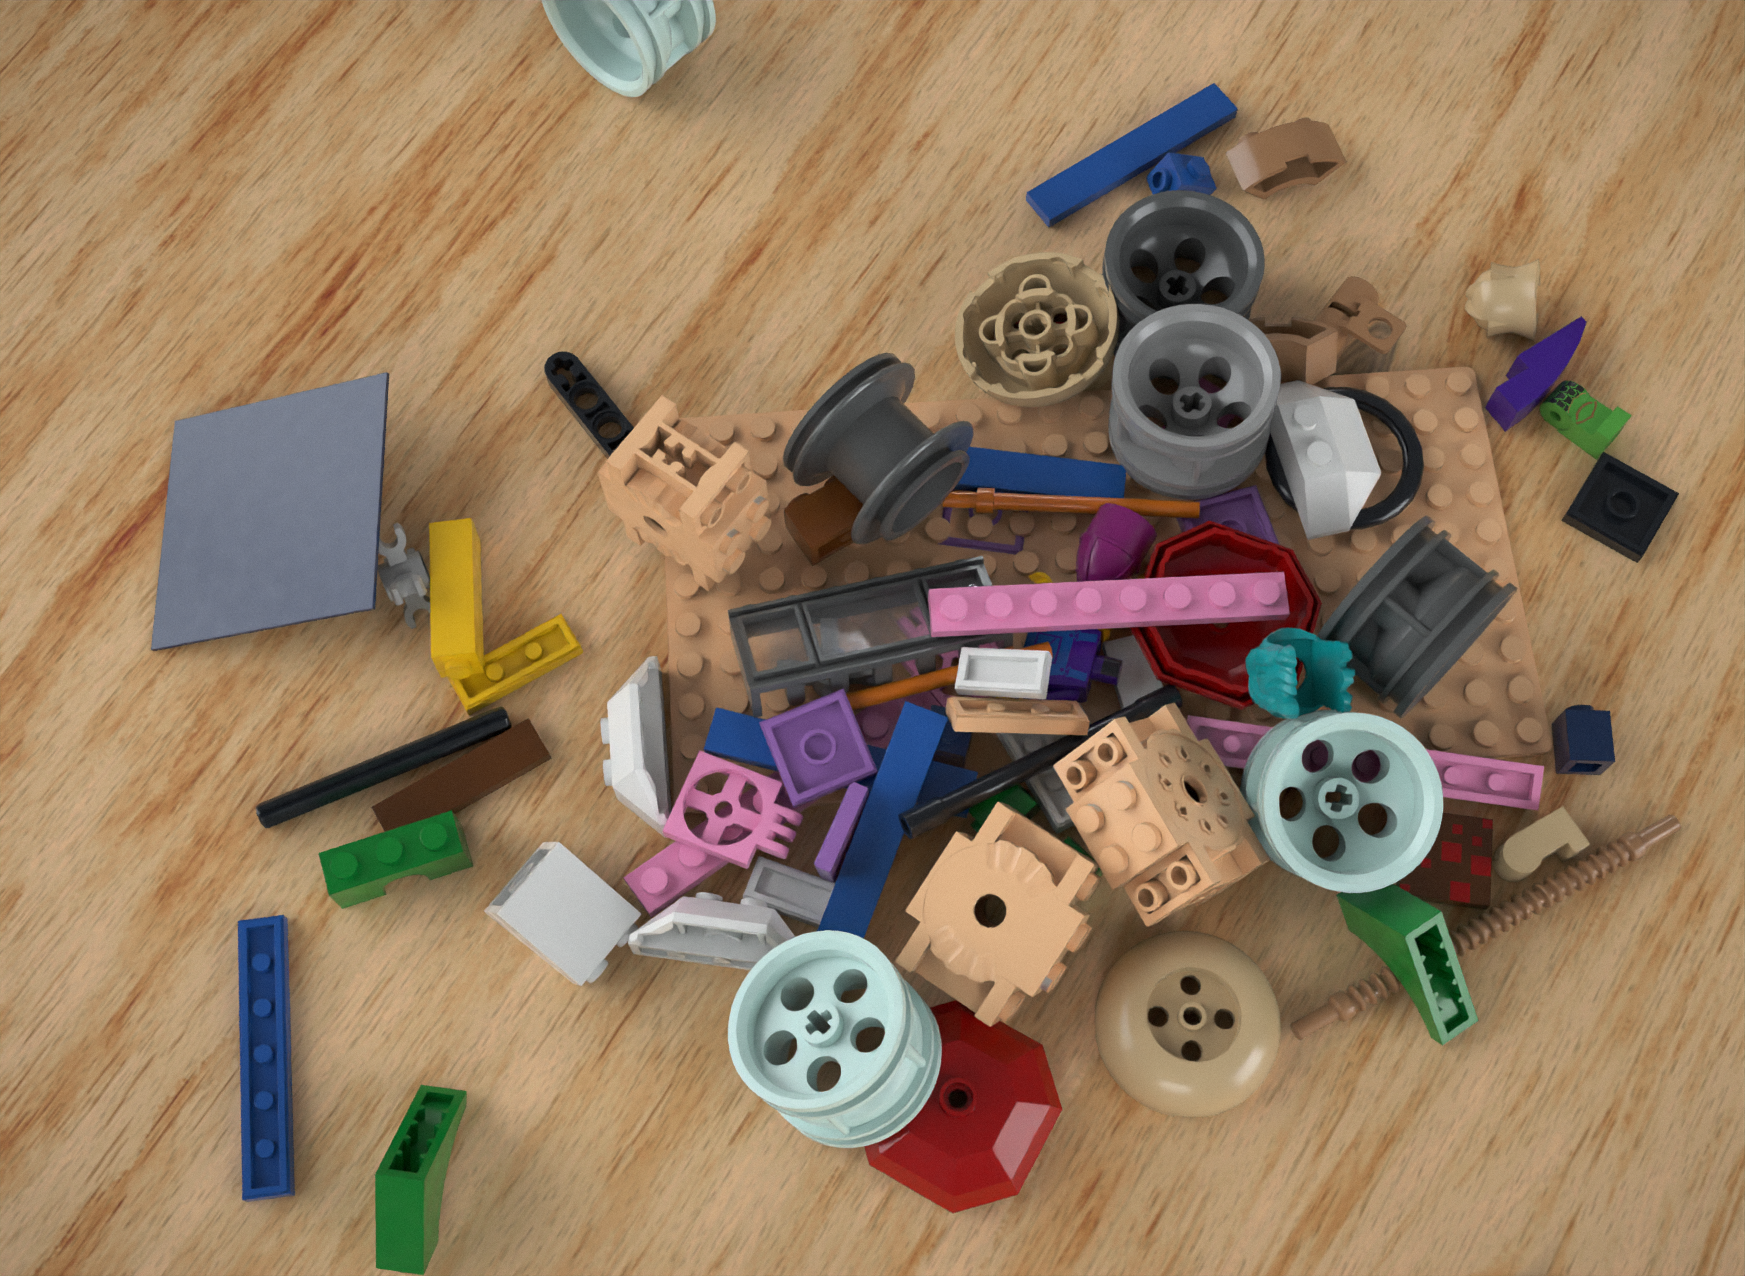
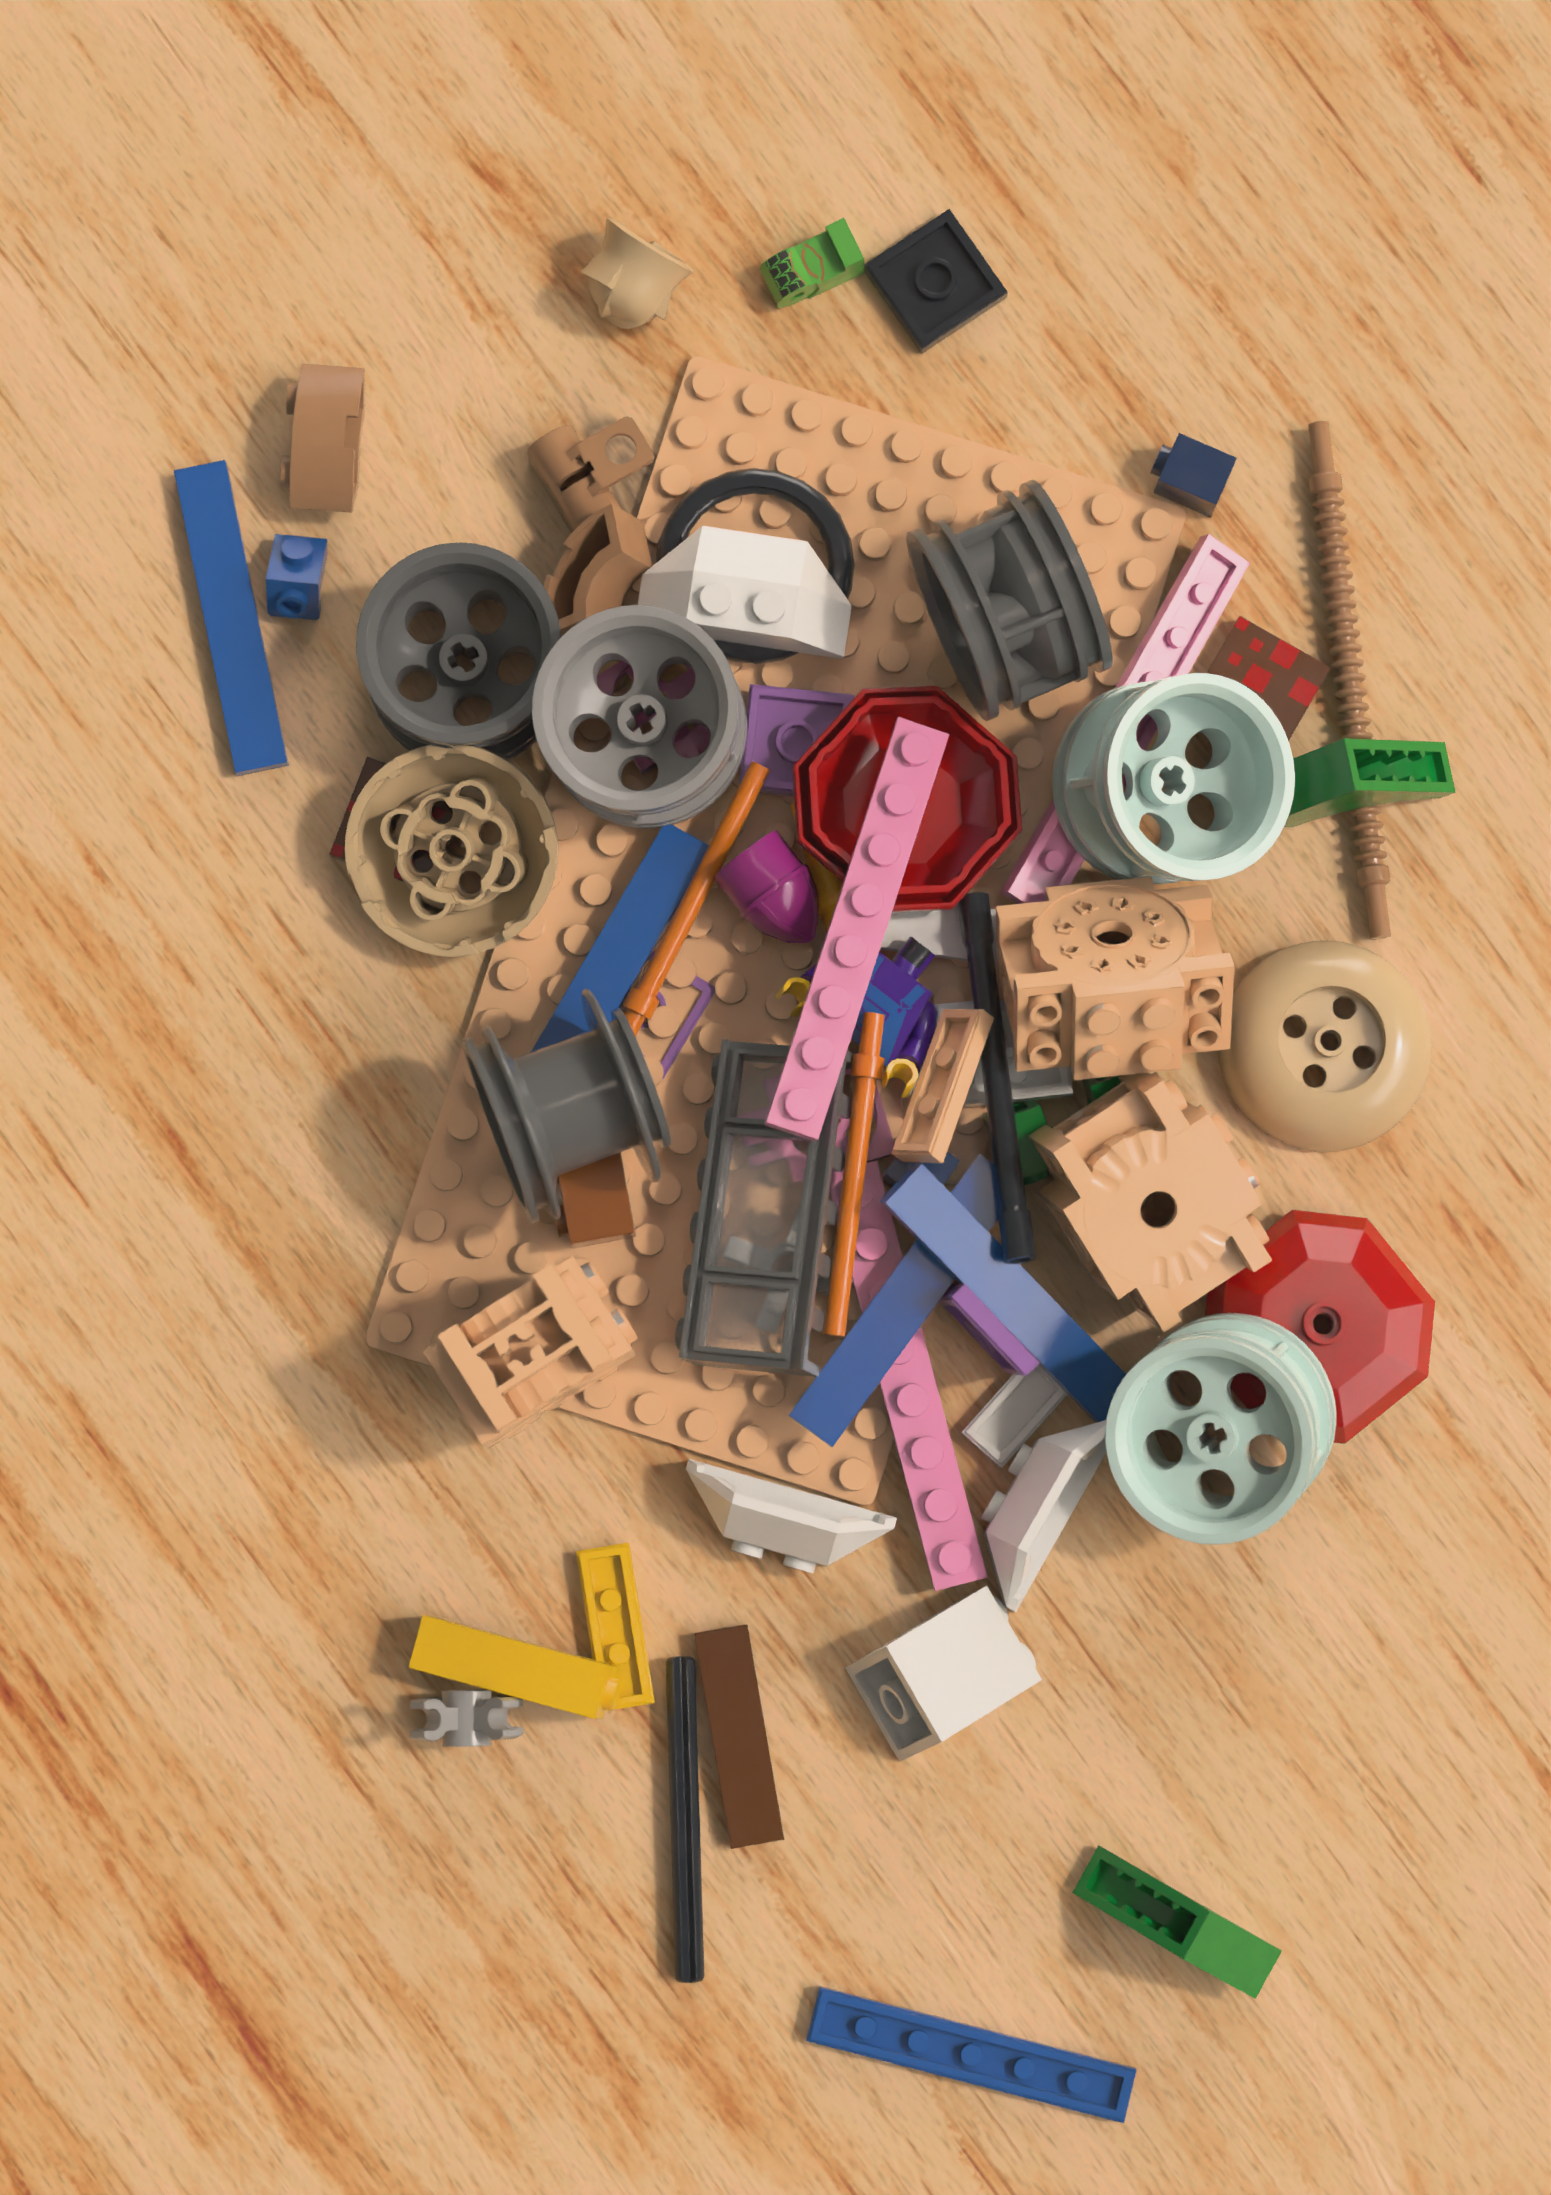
camera: 70 degrees left, 15 degrees up
piece [151,372,389,651] -> none
green arch [318,810,473,909] -> none
black beam [544,351,634,459] -> none
bright pink piece [662,750,803,869] -> none
medium lavender tile [759,689,878,808] -> none
white tile [954,647,1052,699] -> none
teal piece [1246,627,1355,719] -> none
dark purple slope [1485,316,1587,432] -> none
tan leg [1492,806,1590,882] -> none

